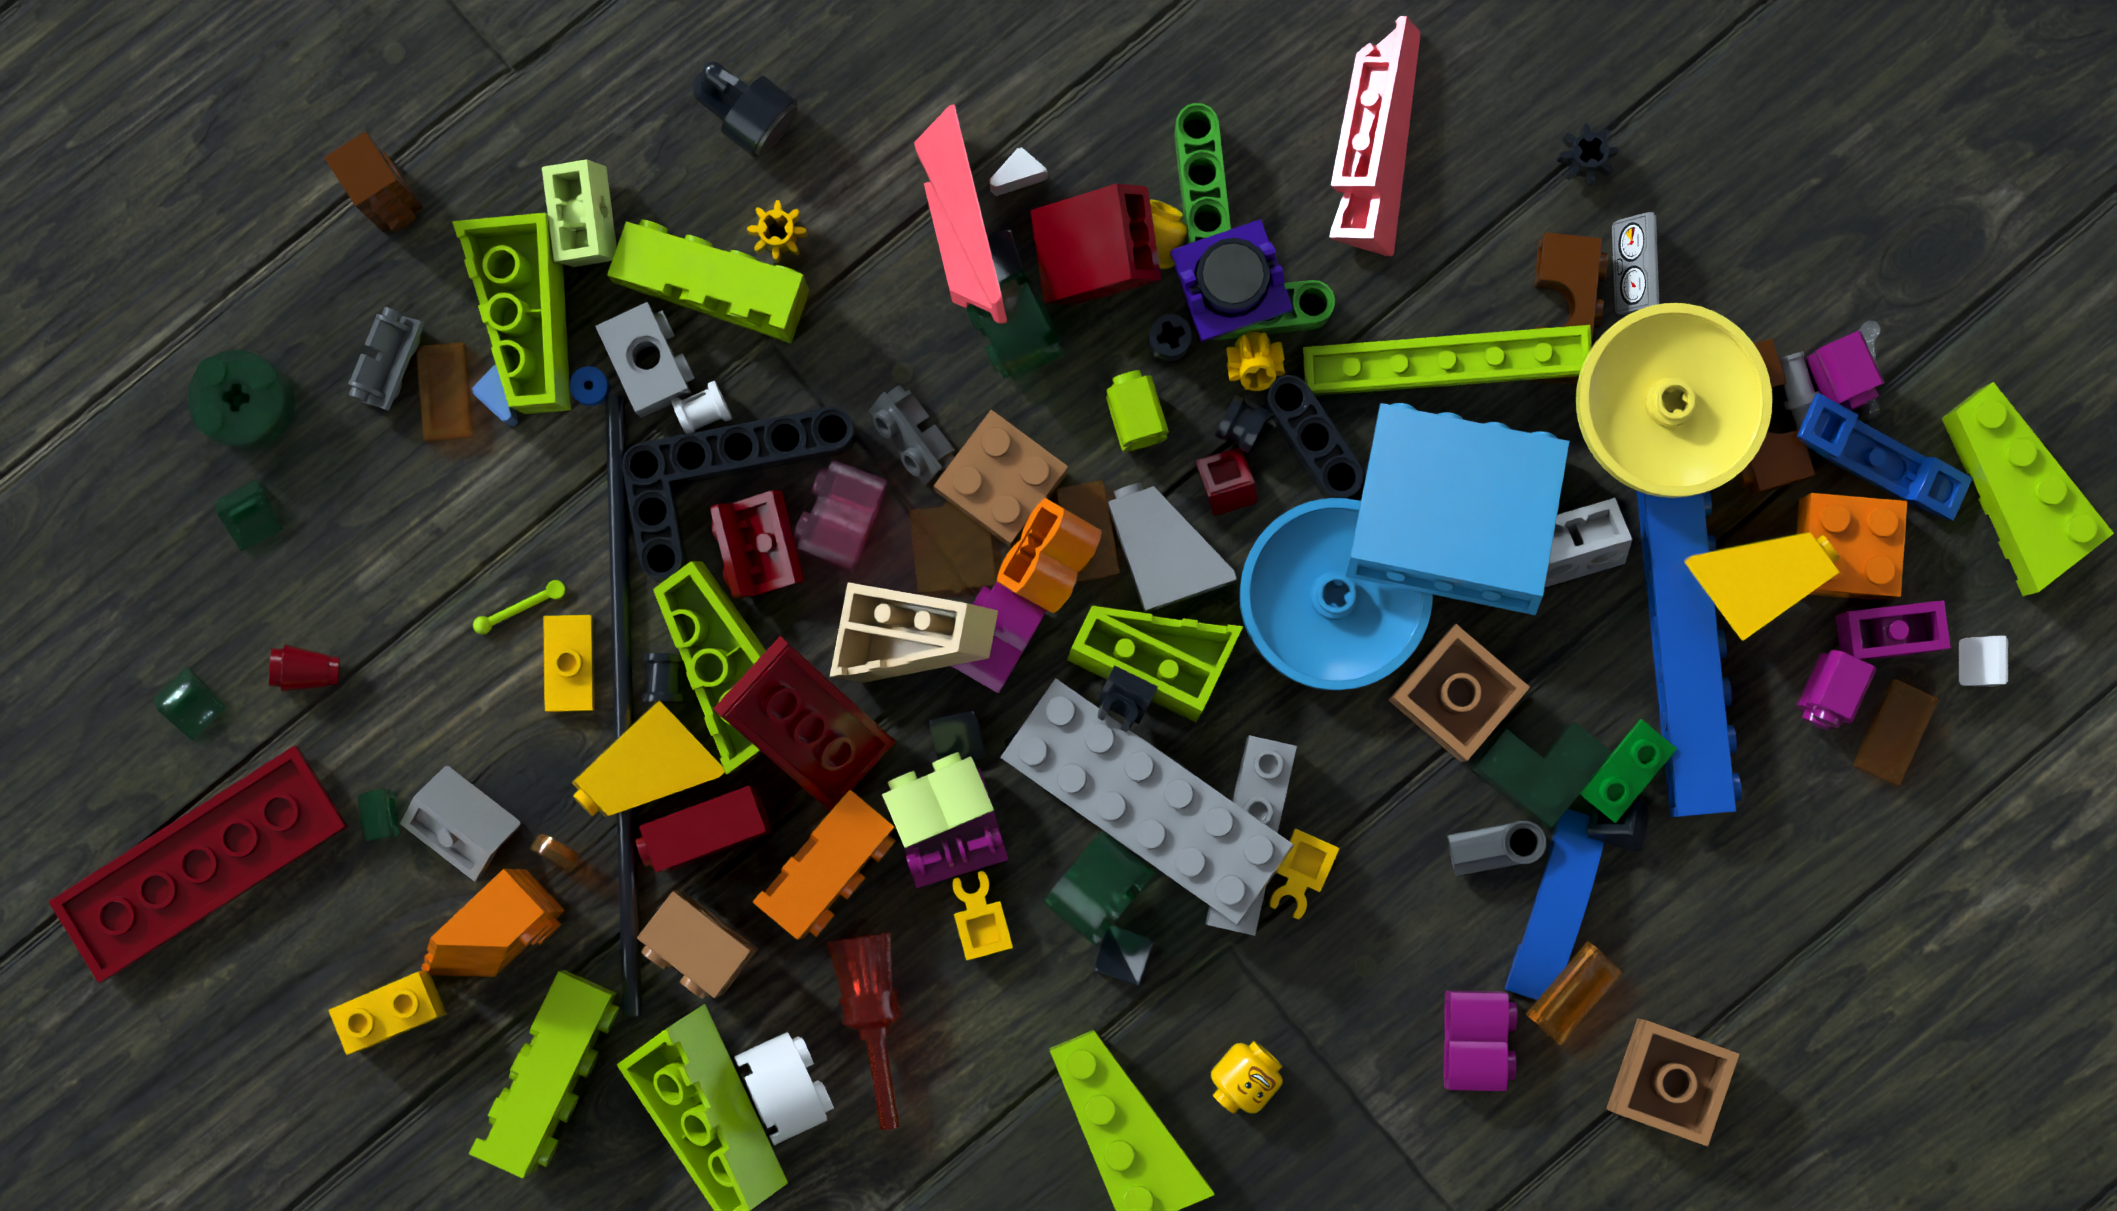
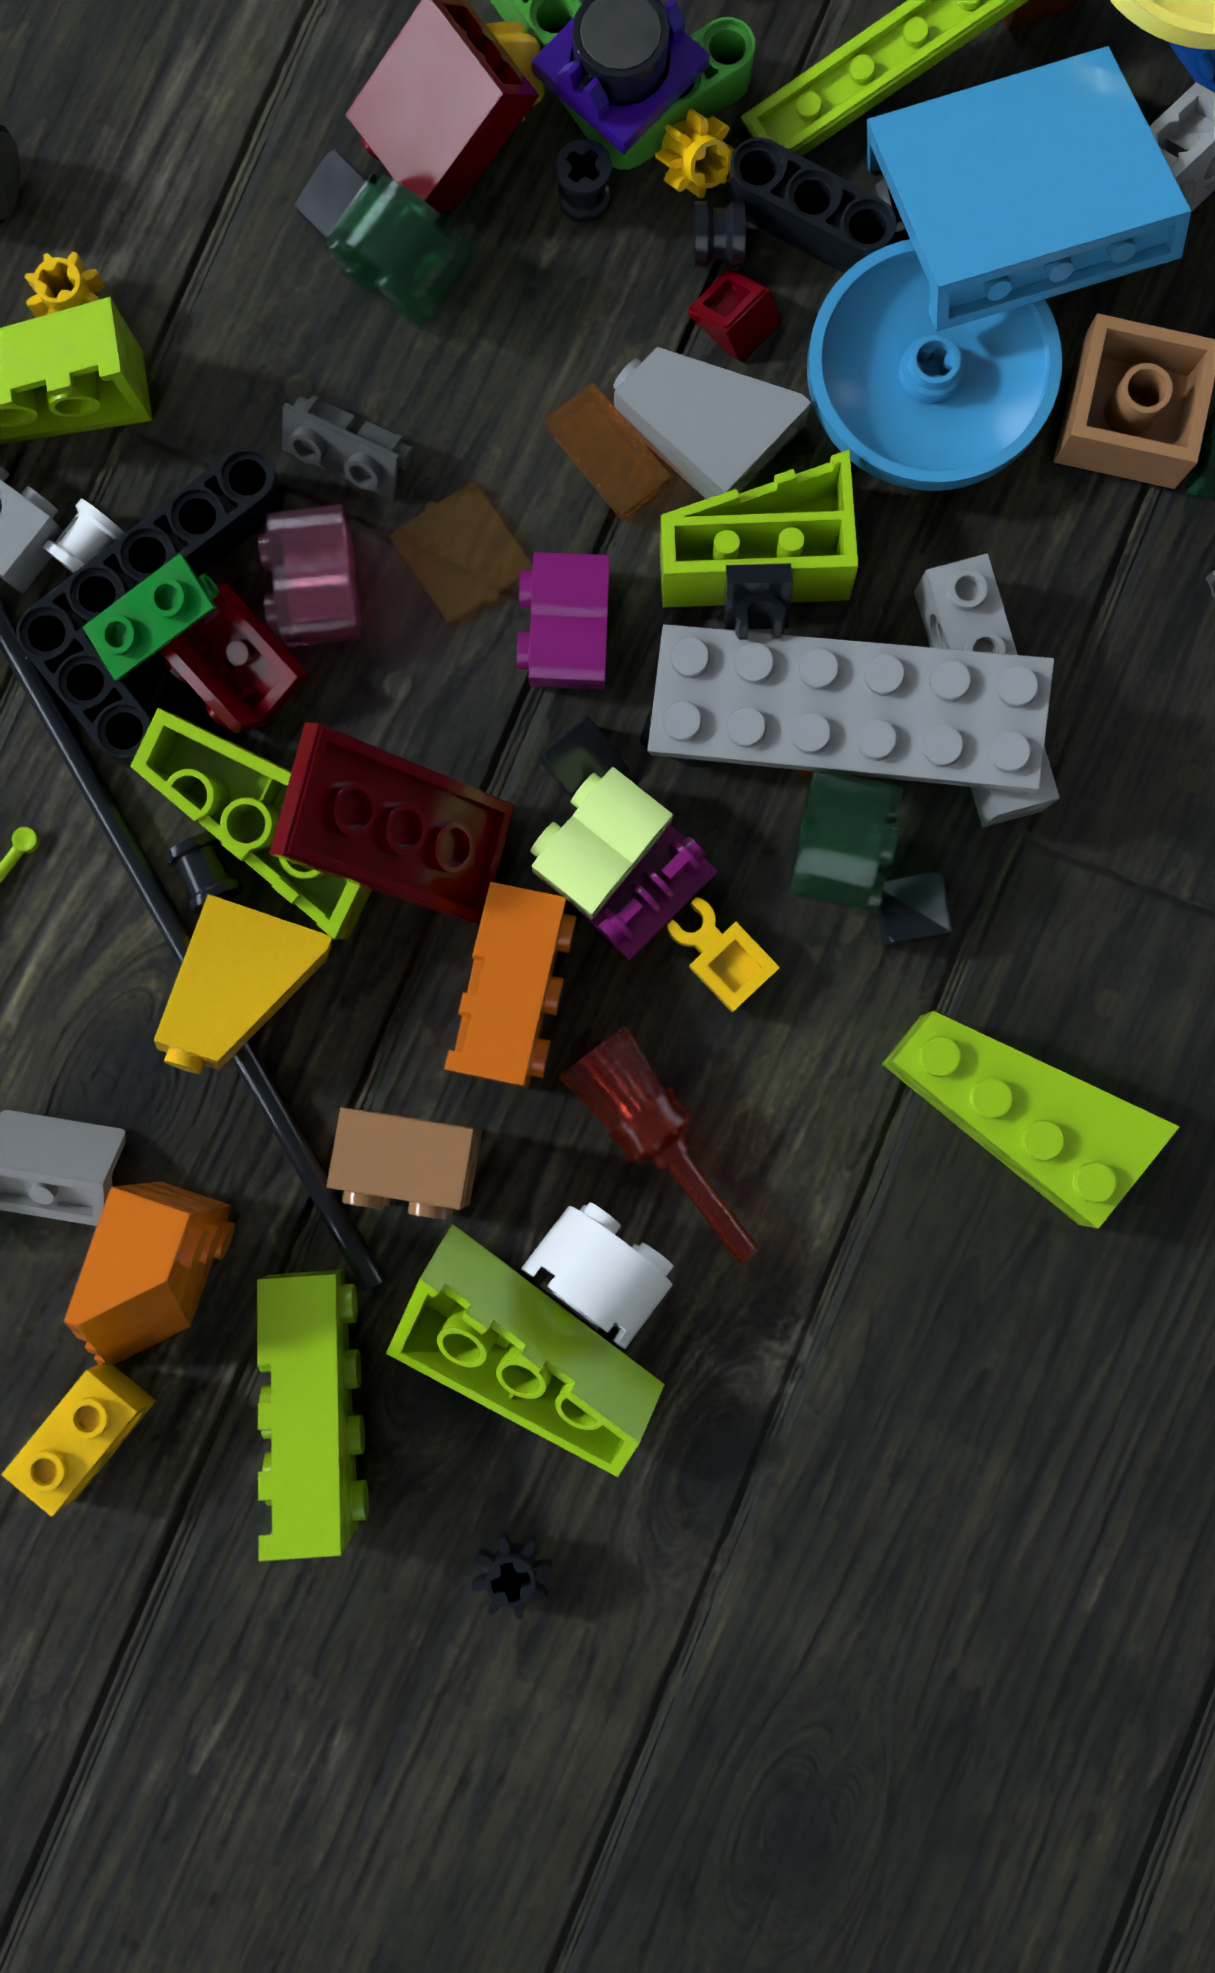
camera: 25 degrees left, 0 degrees up
clear orange tile [530,833,580,873] -> none
yellow plate [543,615,595,712] -> none
dark red brick [635,785,774,873] -> none
tan wedge [830,582,998,683] -> none
coral wedge [914,104,1007,324] -> none
medium nougat brick [934,410,1068,548] -> none
white slope [990,147,1048,196] -> none
orange brick [997,498,1102,614] -> none
lime brick [1106,370,1169,453] -> none
yellow head [1211,1041,1283,1114] -> none
yellow plate [1269,829,1340,919] -> none
none -> green hinge [82,553,220,681]

